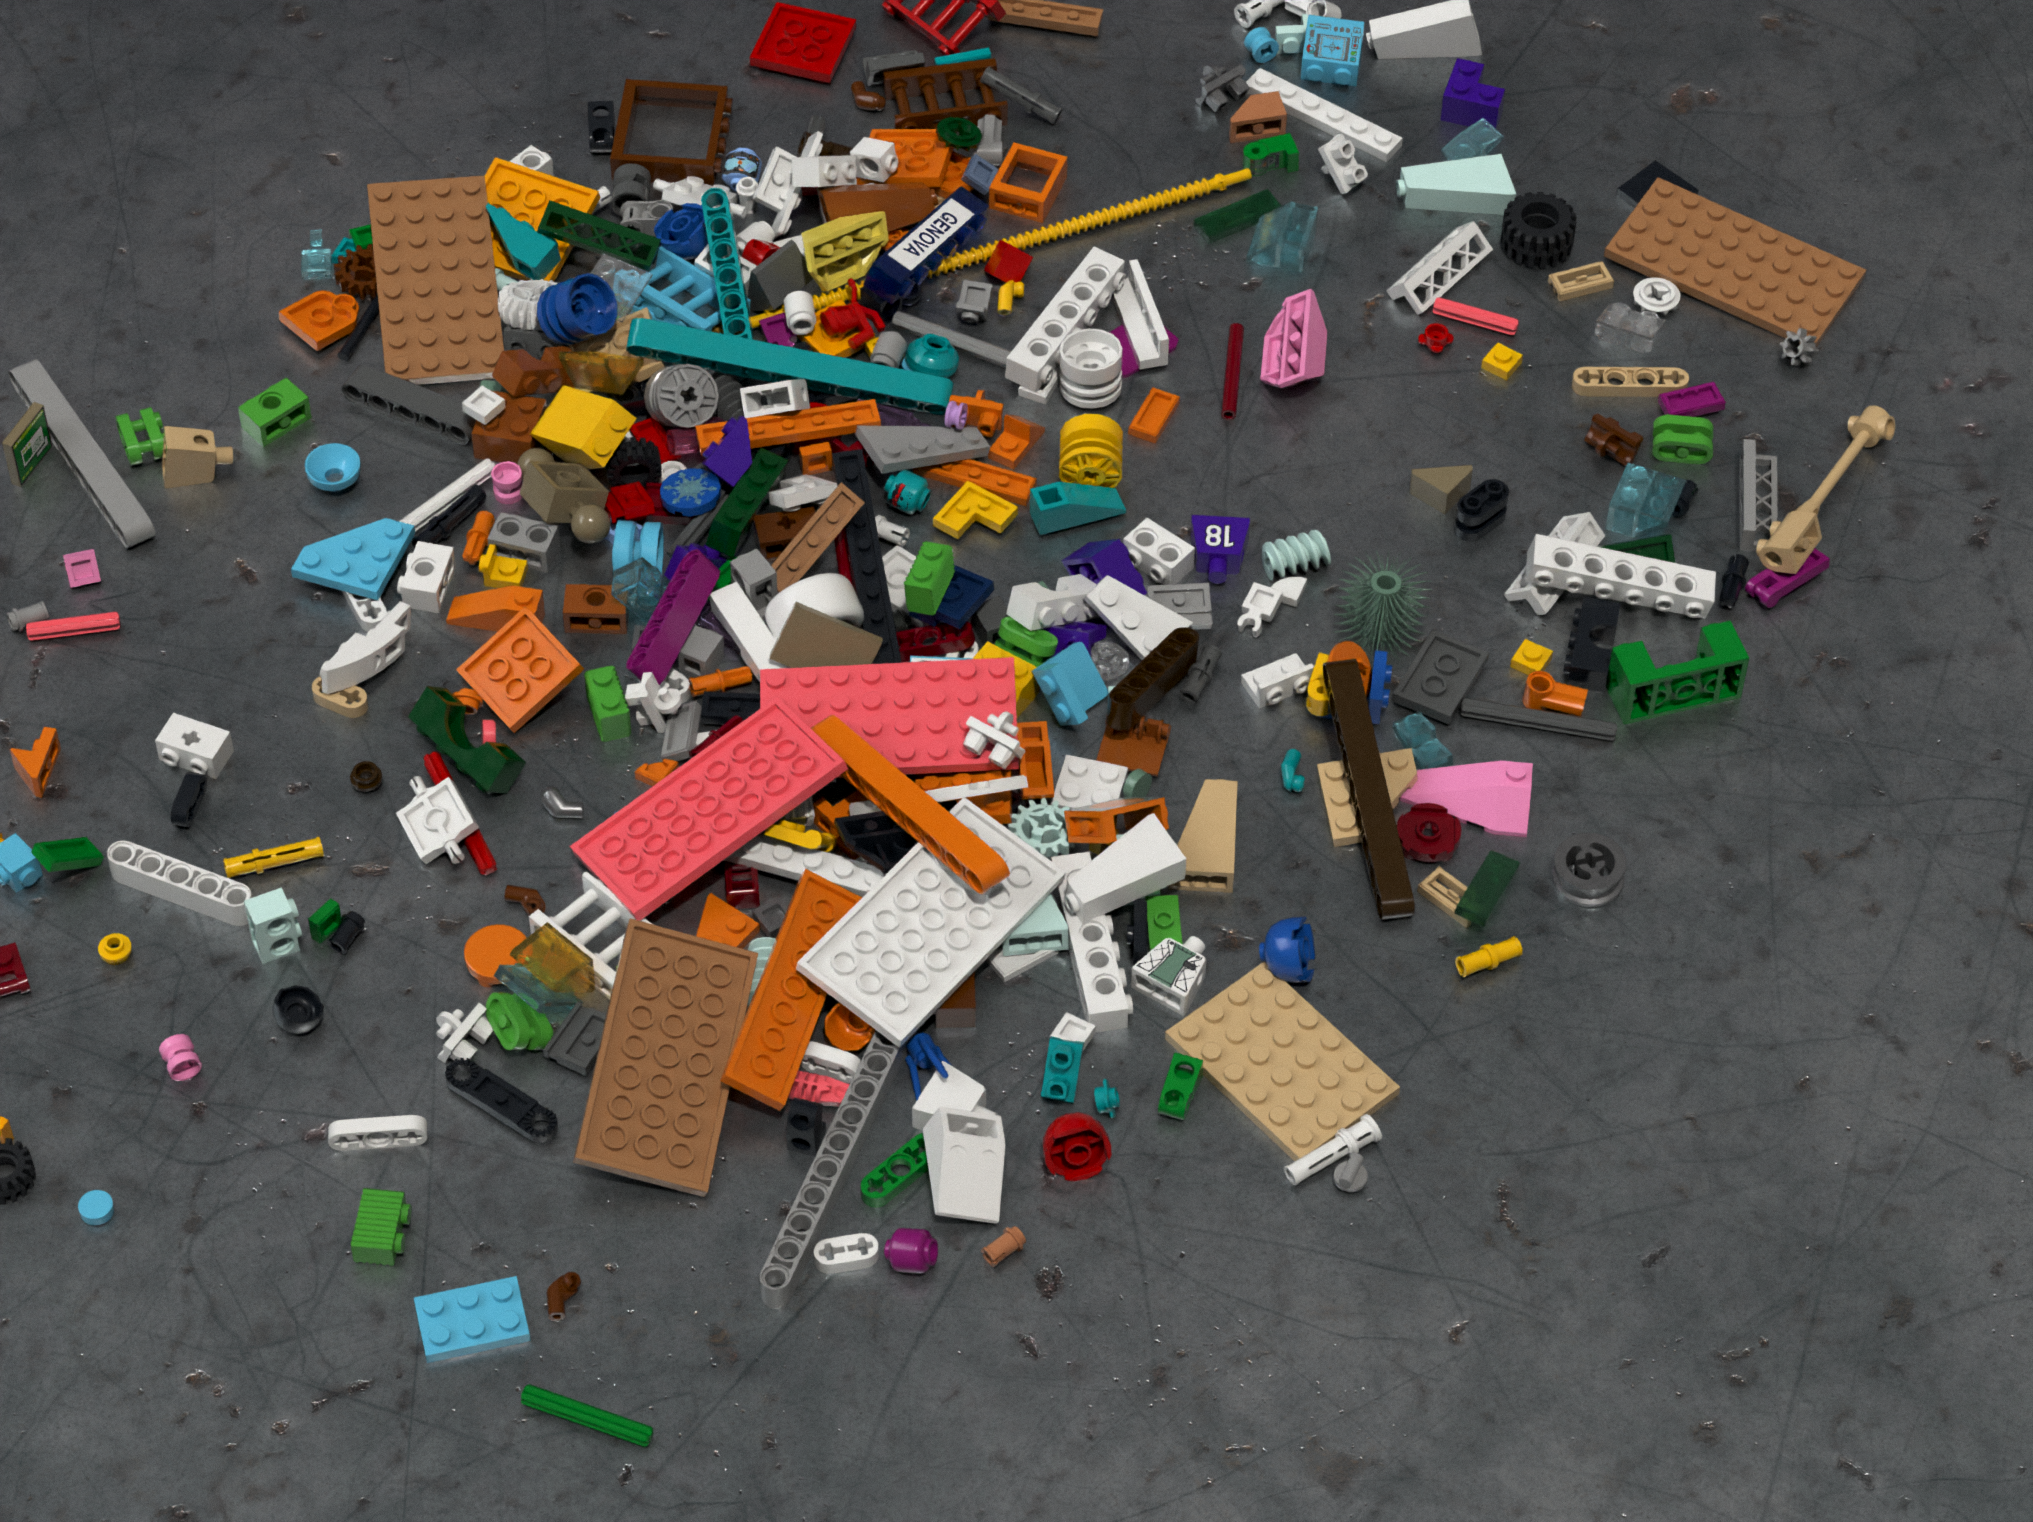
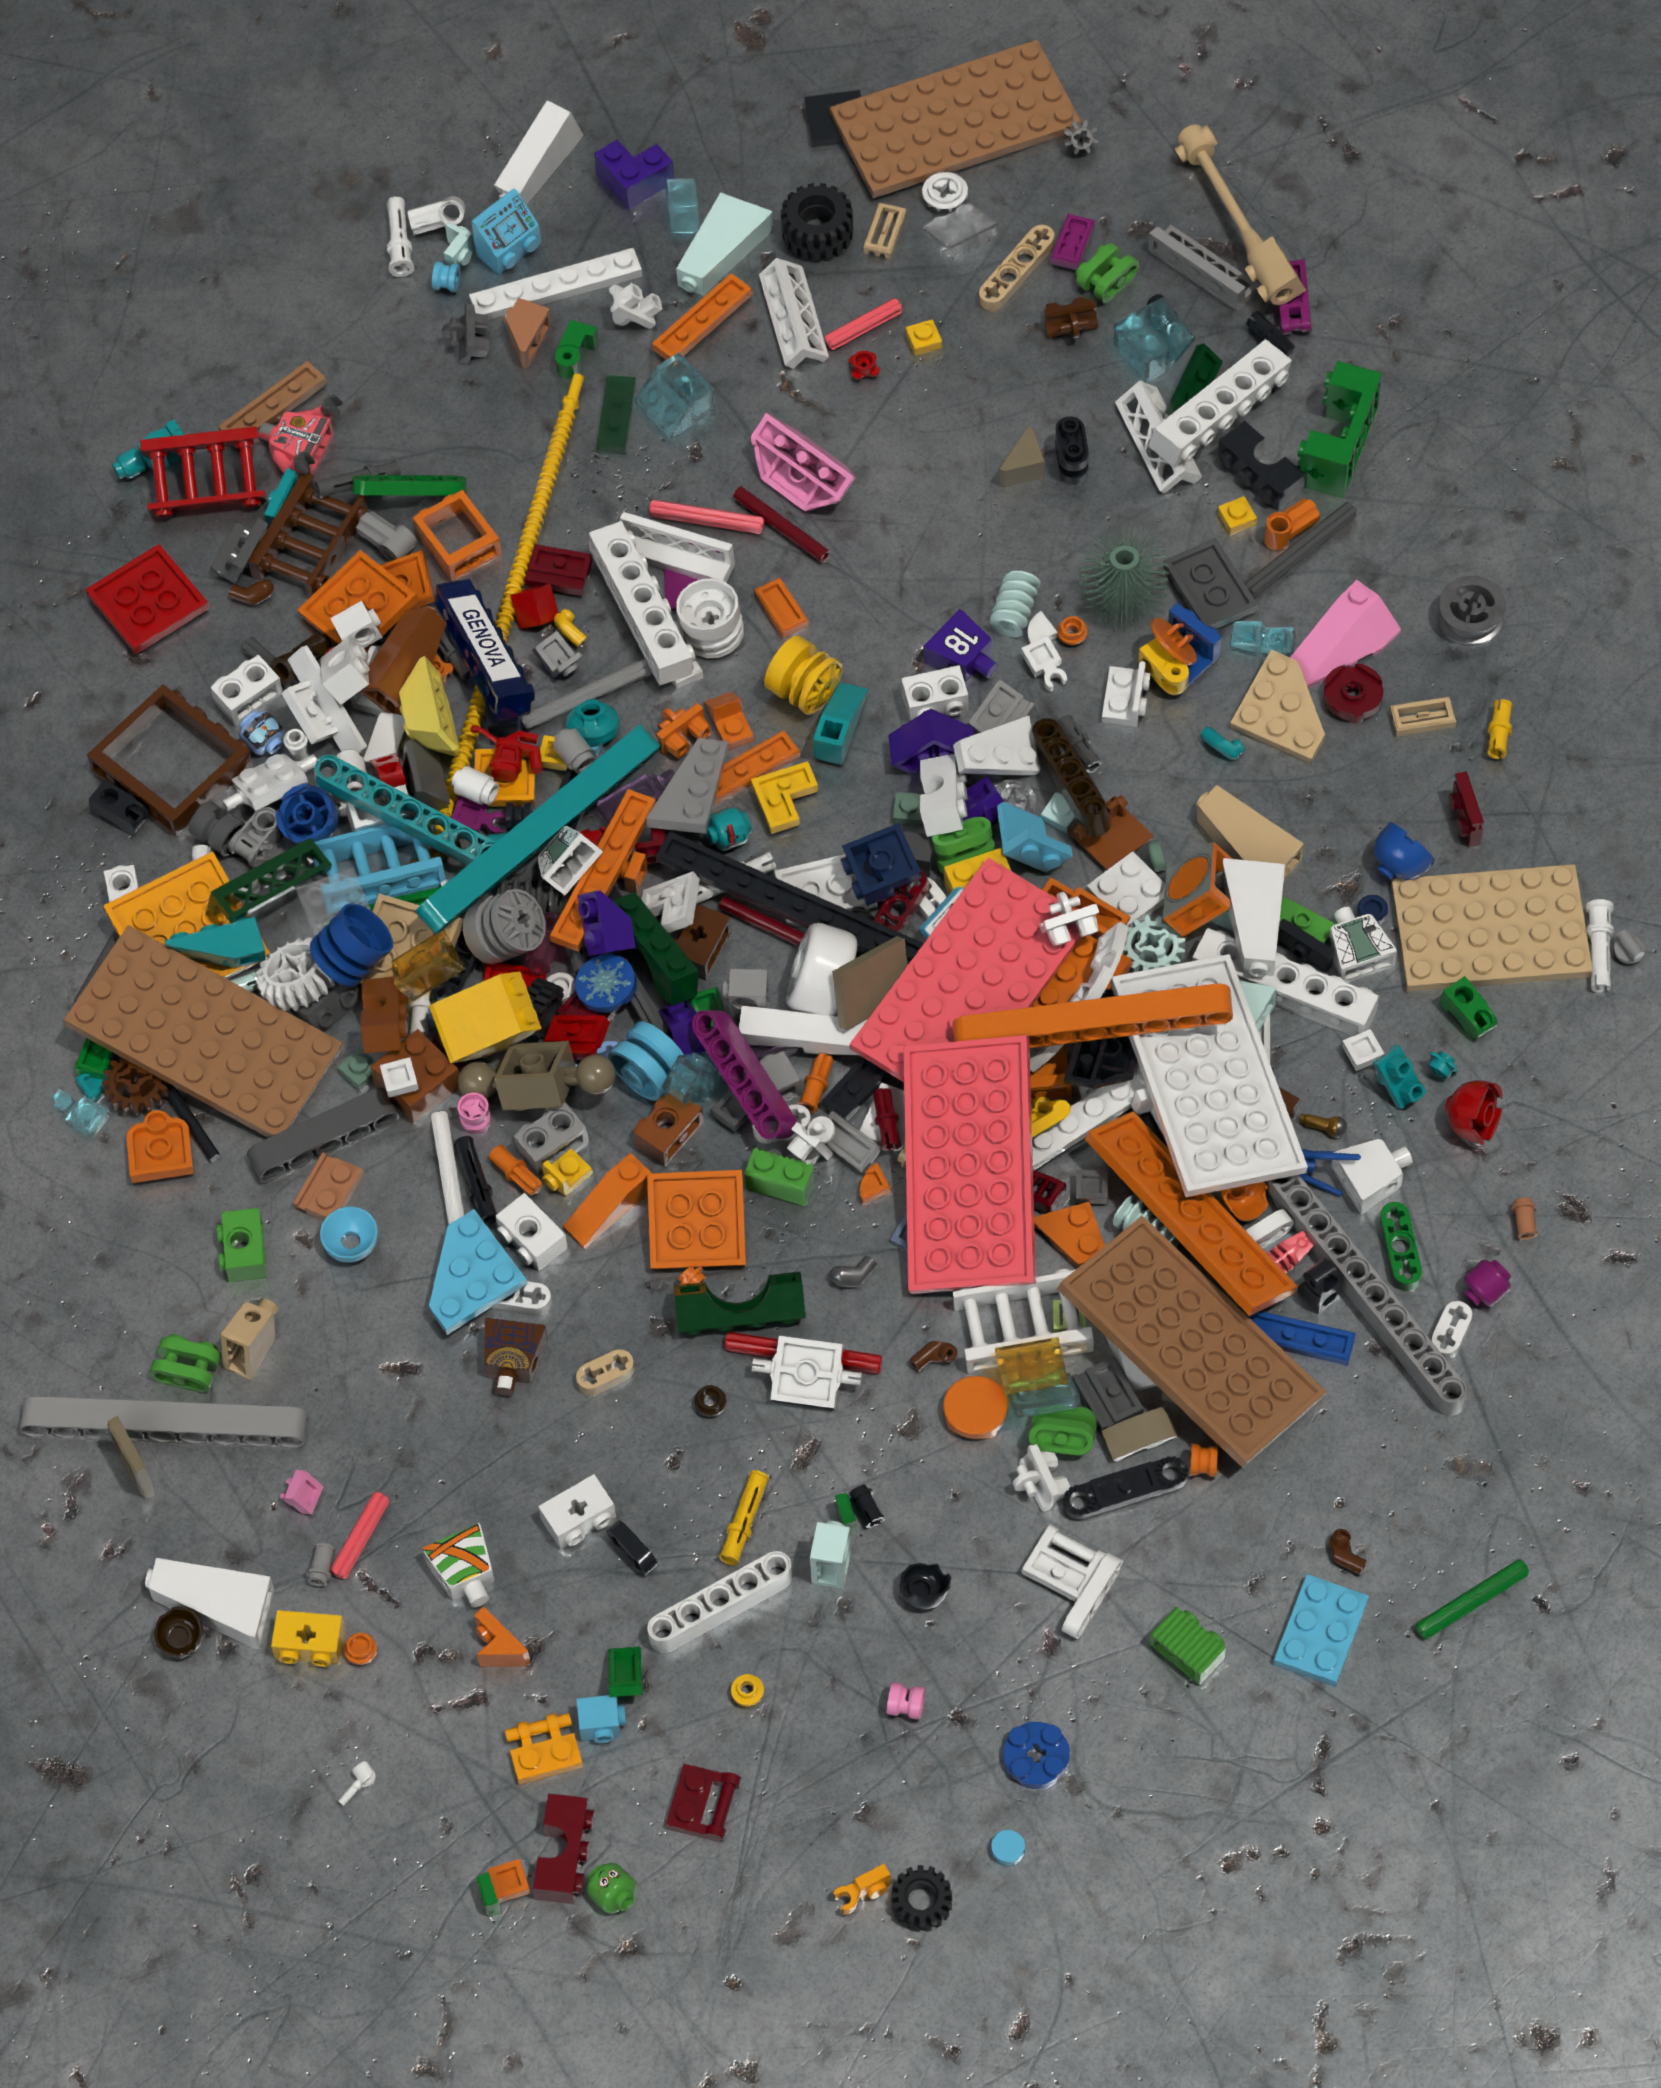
camera: 50 degrees left, 10 degrees up
white slope [320,601,411,694] -> none
coral tile [481,720,496,745] -> none
medium nougat plate [771,482,865,592] -> none
bright green brick [904,541,955,616] -> none
white slope [923,1107,1006,1224] -> none
dark green gear [936,117,982,152] -> none
lavender bush [945,401,968,430] -> none
sand blue tile [961,154,999,195] -> none
dark brown beam [1323,658,1415,920] -> none
clear green tile [1454,850,1521,927] -> none
none -> white brick [210,654,283,726]
none -> torso [259,394,343,475]
none -> nougat plate [293,1152,364,1221]
none -> green beam [352,475,467,496]
none -> torso [422,1523,495,1607]
none -> reddish brown torso [484,1318,548,1396]
none -> dark red plate [524,544,593,596]
none -> coral axle [649,500,764,534]
none -> orange plate [652,273,753,365]
none -> blue plate [1003,1722,1070,1789]
none -> white plate [1022,1524,1107,1602]
none -> orange plate [1058,616,1087,645]
none -> dark tan slope [1101,1406,1177,1462]
none -> orange wheel [1190,1444,1218,1477]
none -> blue tile [1237,1306,1356,1366]
none -> pearl gold piece [1299,1114,1347,1138]
none -> dark blue tile [1357,895,1388,925]
none -> dark red plate [1449,771,1484,847]

